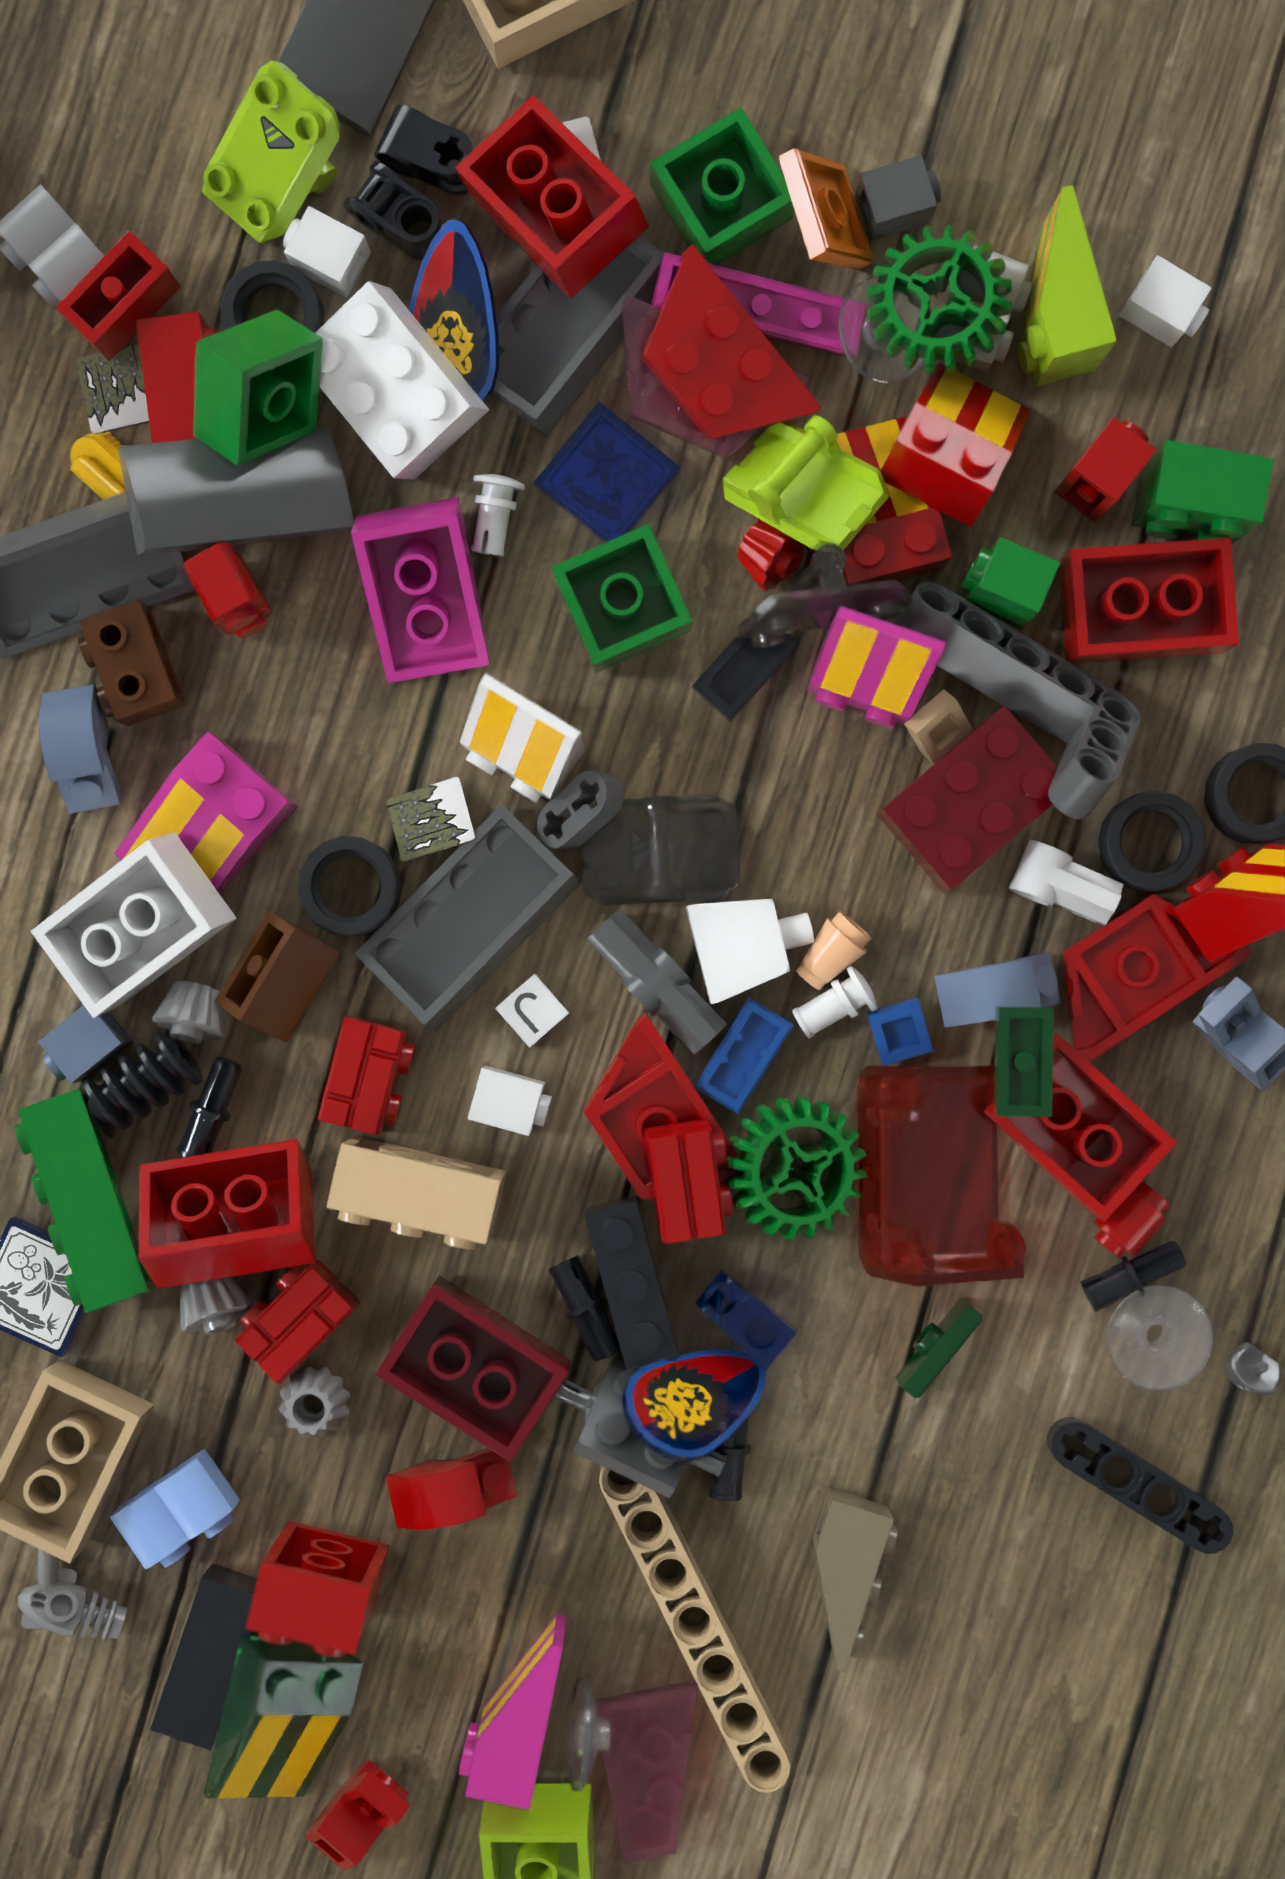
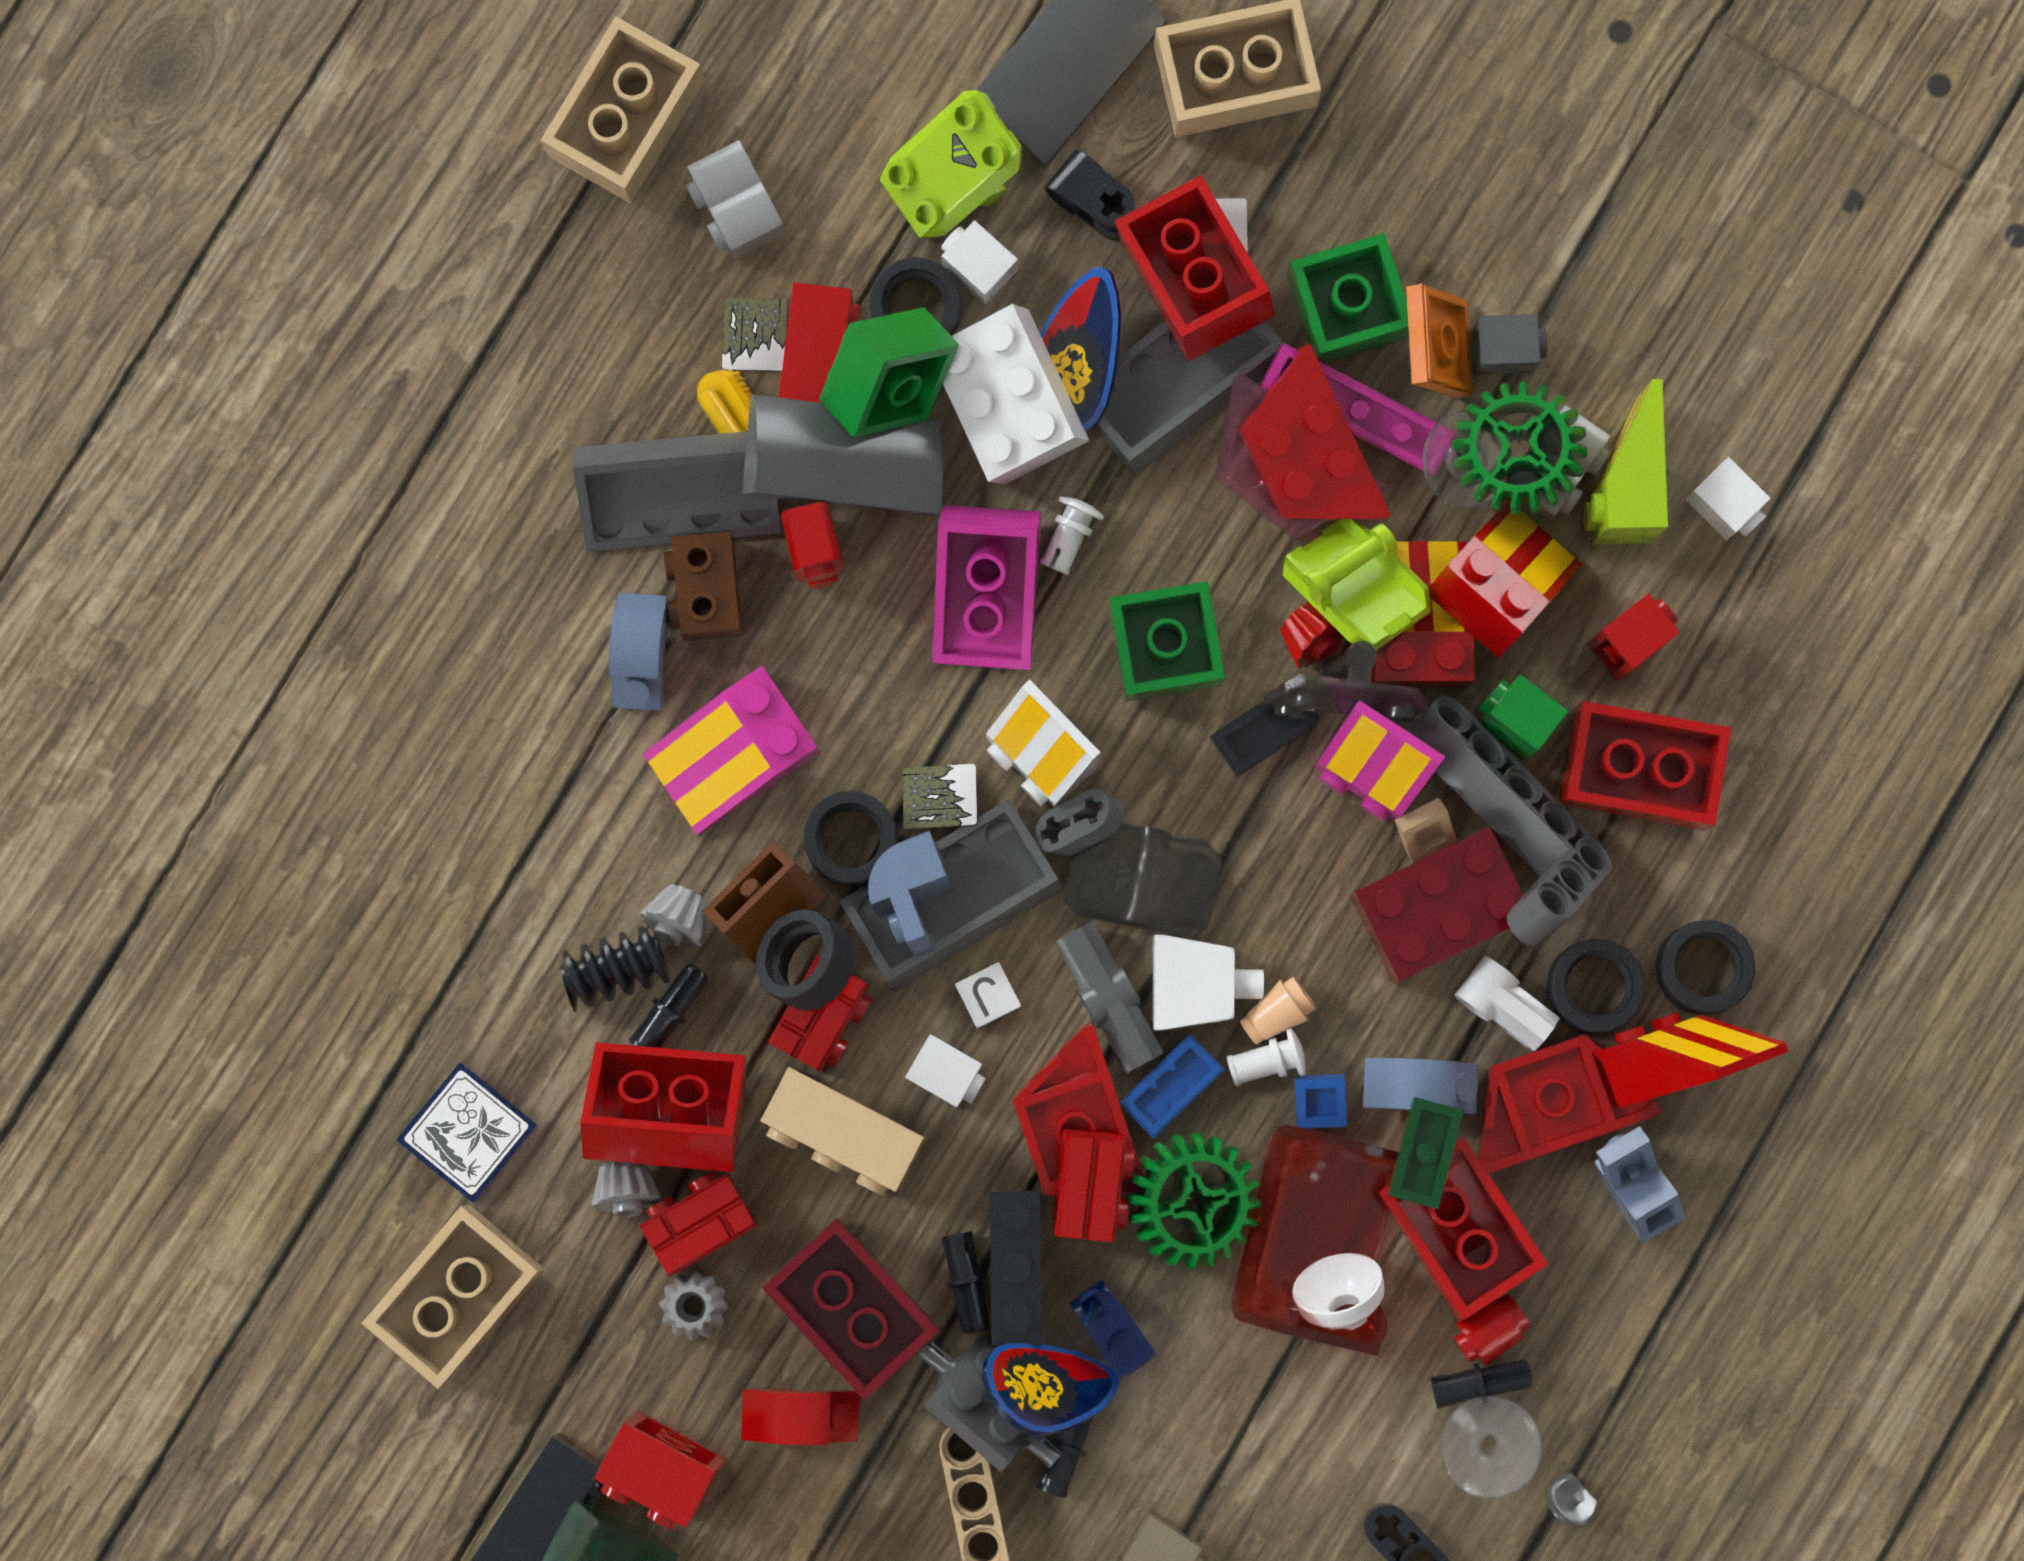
camera: 15 degrees right, 5 degrees down
green brick [14,1088,154,1313] -> none
light grey piece [18,1549,128,1640] -> none
white brick [31,832,237,1018] -> none
sand blue brick [38,1005,133,1083] -> none
red brick [55,230,181,362] -> none
light blue brick [110,1448,240,1570] -> none
black piece [343,161,443,260] -> none
clear blue tile [534,401,680,543] -> none
dark green plate [895,1297,983,1399] -> none
green brick [1131,440,1274,544] -> none
none -> black tyre [755,909,855,1011]
none -> sand blue brick [868,831,953,955]
none -> white piece [1292,1253,1385,1330]

